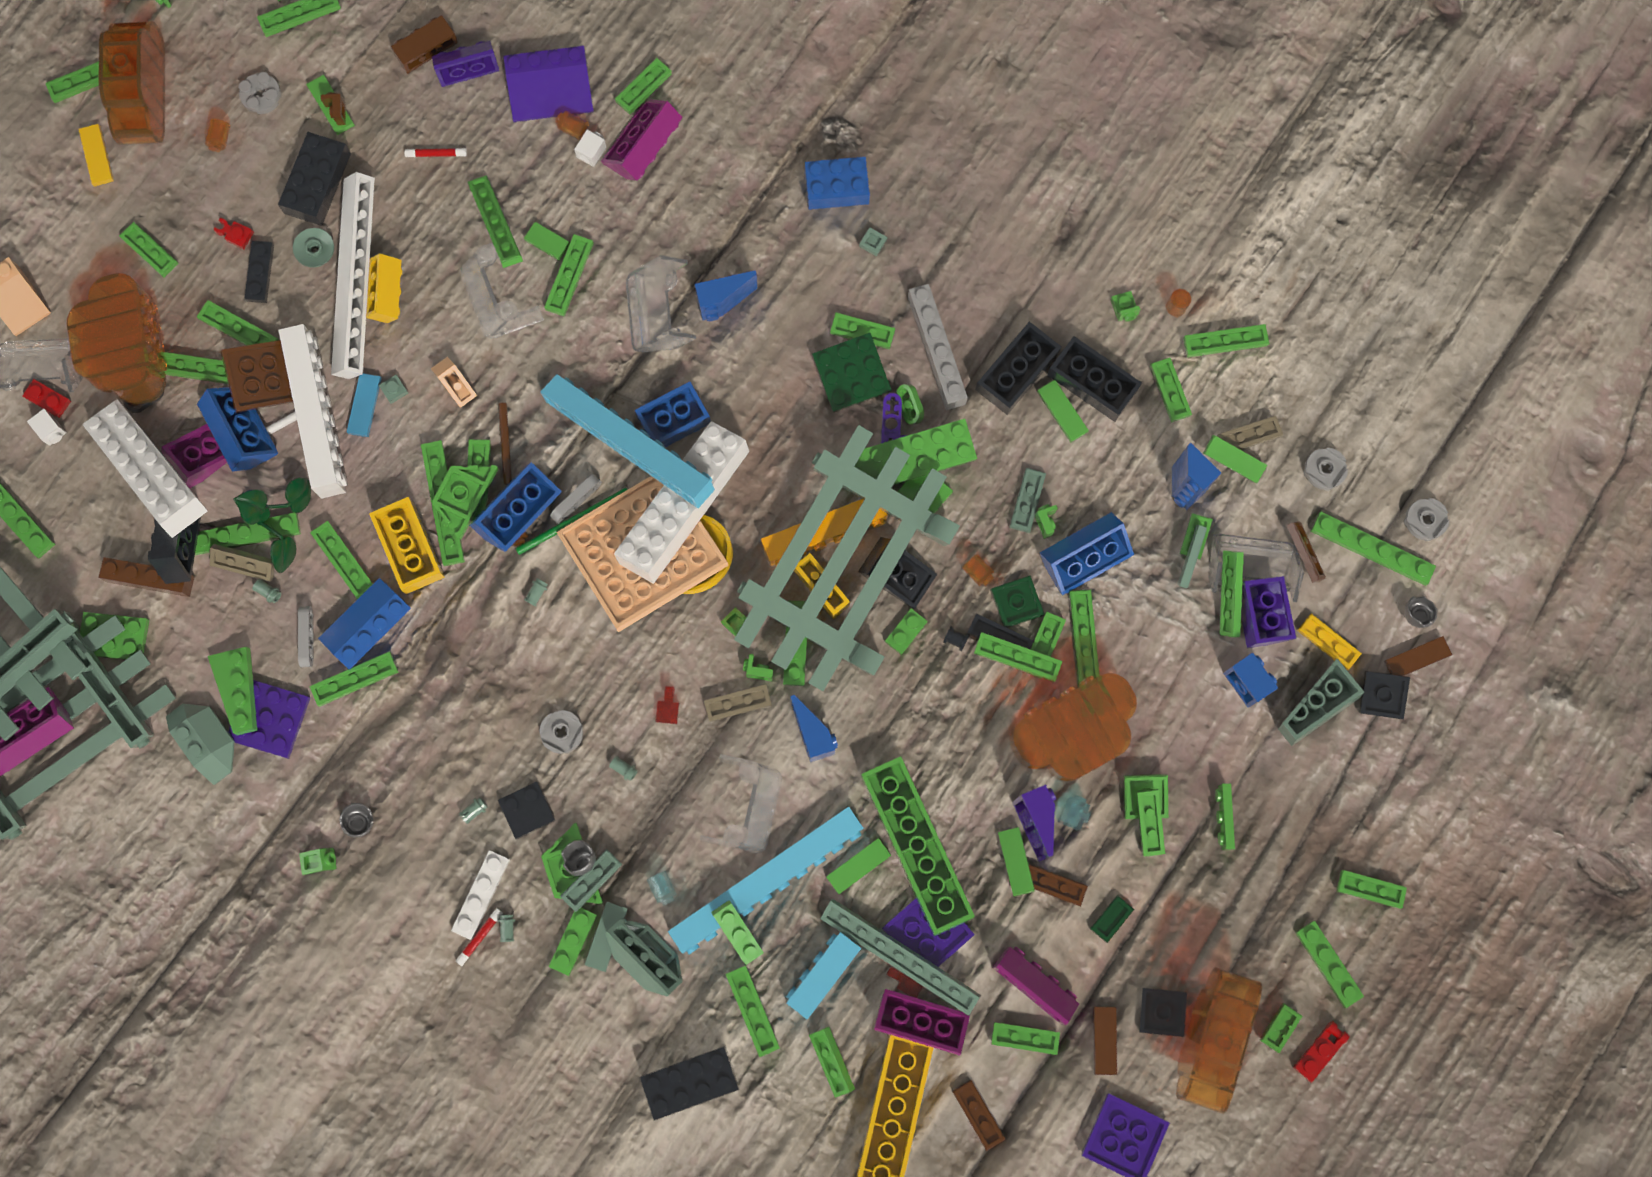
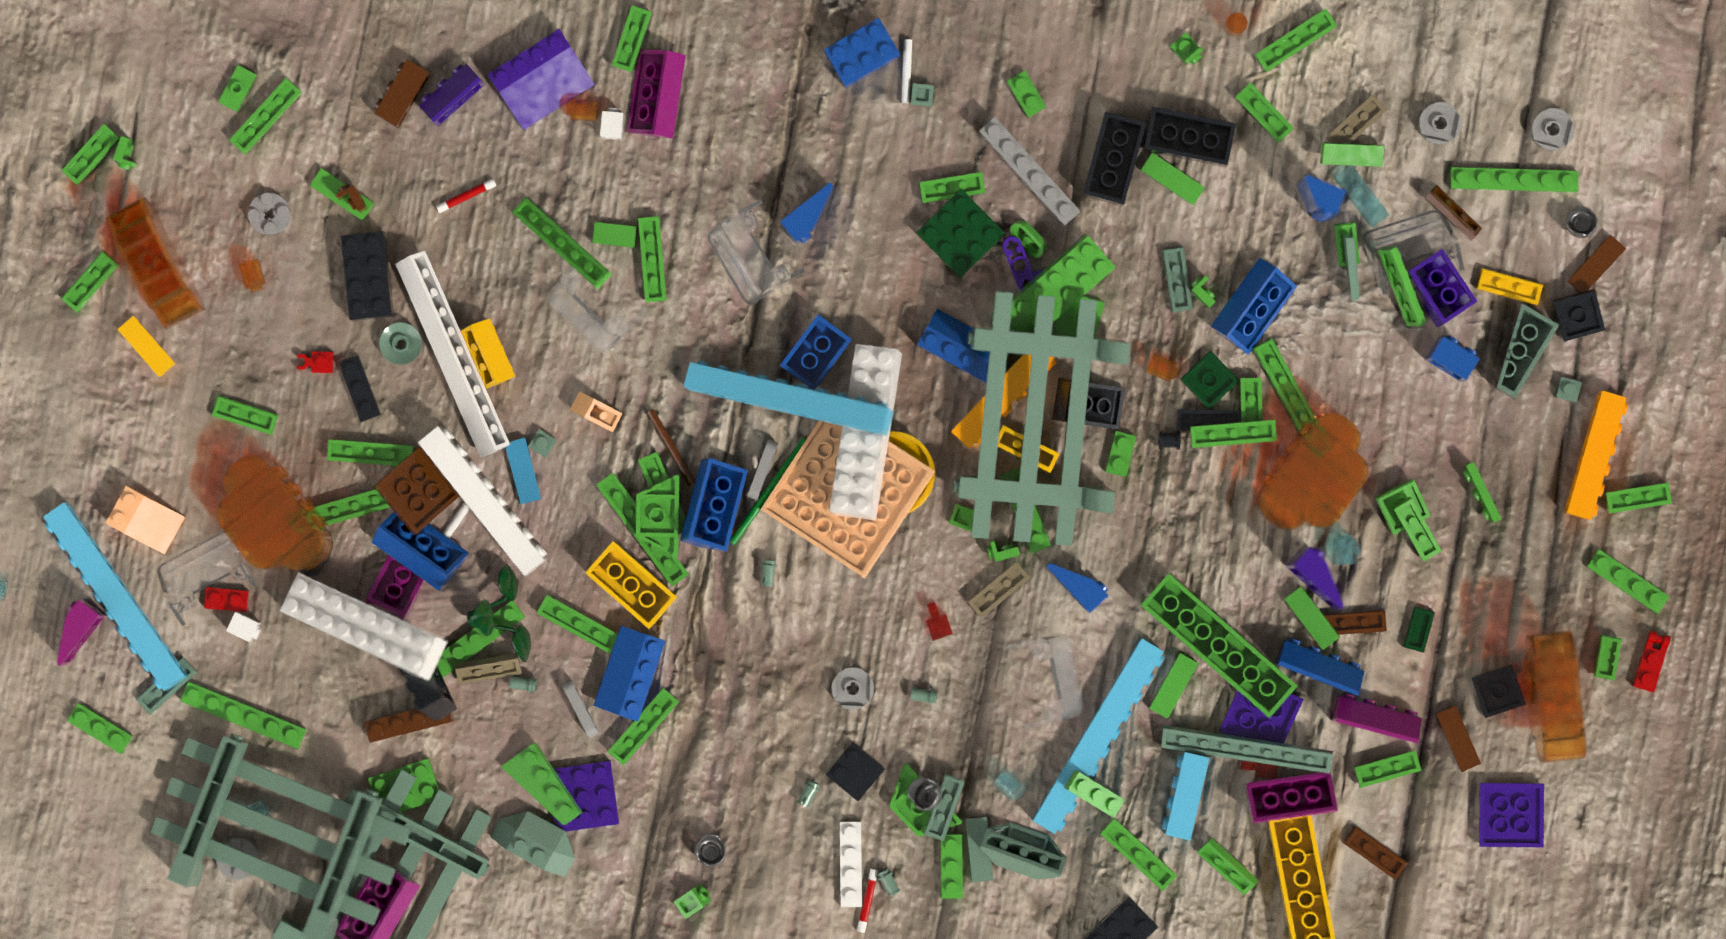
camera: 20 degrees left, 10 degrees up
none -> white bar [901,39,912,104]
none -> blue slope [917,309,1009,384]
none -> bright green plate [1007,71,1046,118]
none -> blue slope [1274,638,1365,696]
none -> clear light blue tile [1334,166,1389,228]
none -> sand green plate [1555,377,1582,403]
none -> light orange brick [1564,391,1628,520]

